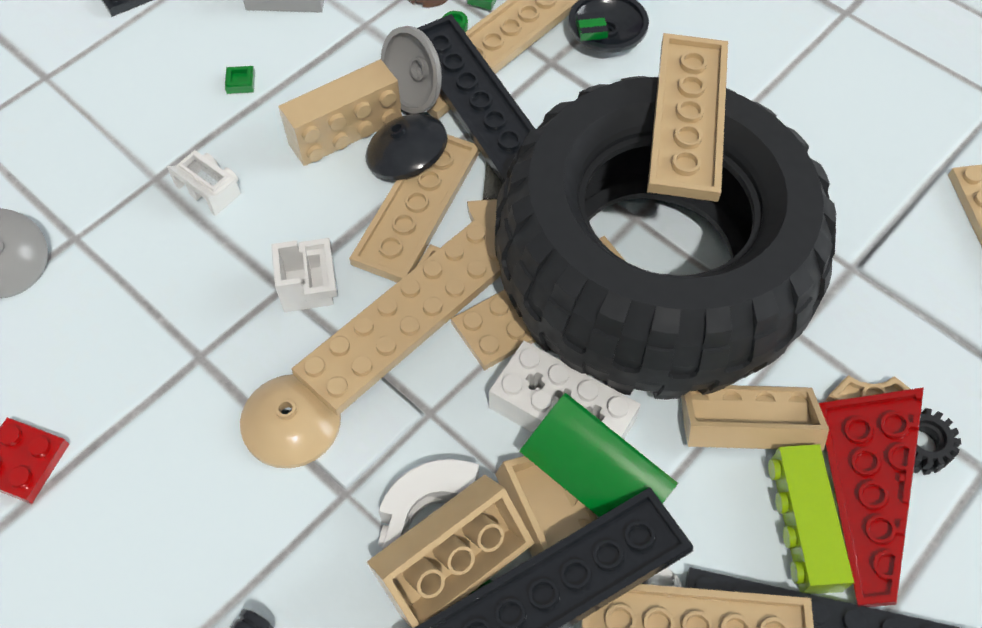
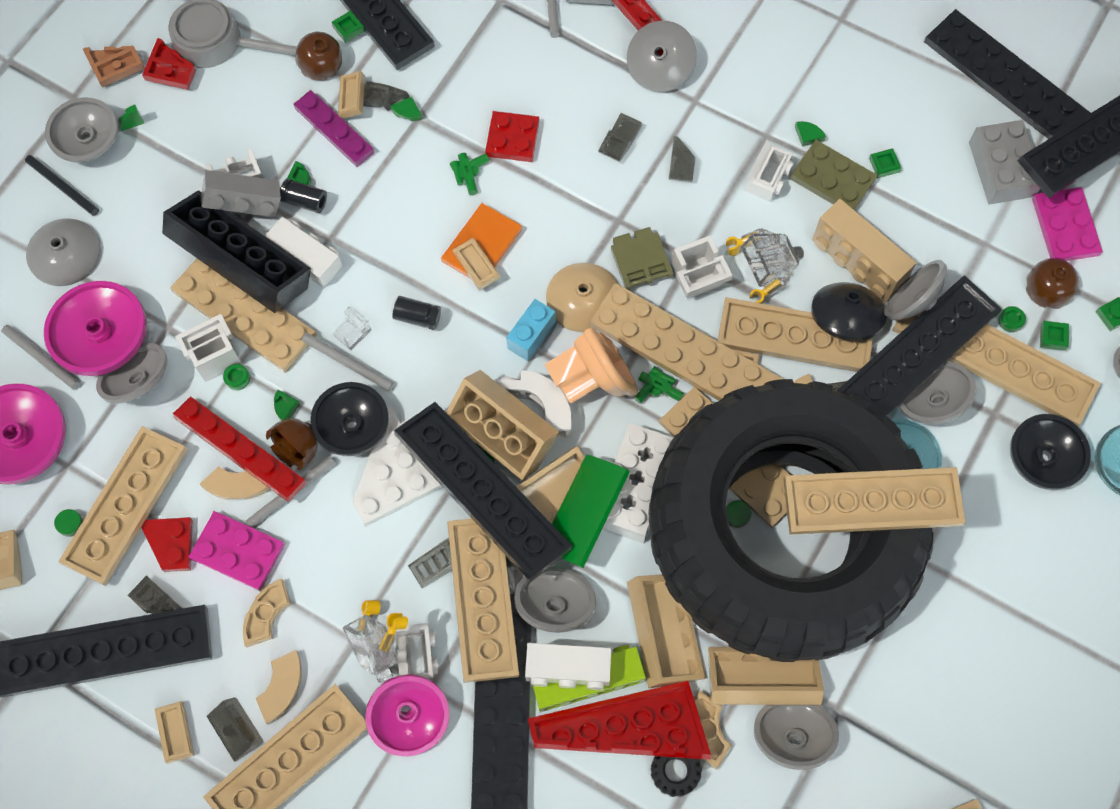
camera: 80 degrees right, 10 degrees up
tile [576,12,608,41] -> none
none -> orange tile [441,203,522,278]
none -> green piece [449,153,489,195]
none -> tan tile [452,238,500,291]
none -> medium azure brick [506,299,556,361]
none -> light grey dish [514,567,596,633]
none -> white brick [525,643,611,690]
none -> light nougat piece [545,328,638,404]
none -> clear smoke slope [598,113,642,162]
none -> olive plate [611,227,673,290]
none -> green piece [634,365,684,404]
none -> clear smoke slope [668,136,695,182]
none -> tan slope [708,647,824,705]
none -> clear torso [726,228,804,304]
none -> light grey dish [754,705,839,770]
none -> olive plate [790,140,878,211]
none -> green tile [795,121,826,146]
none -> light grey dish [899,361,976,425]

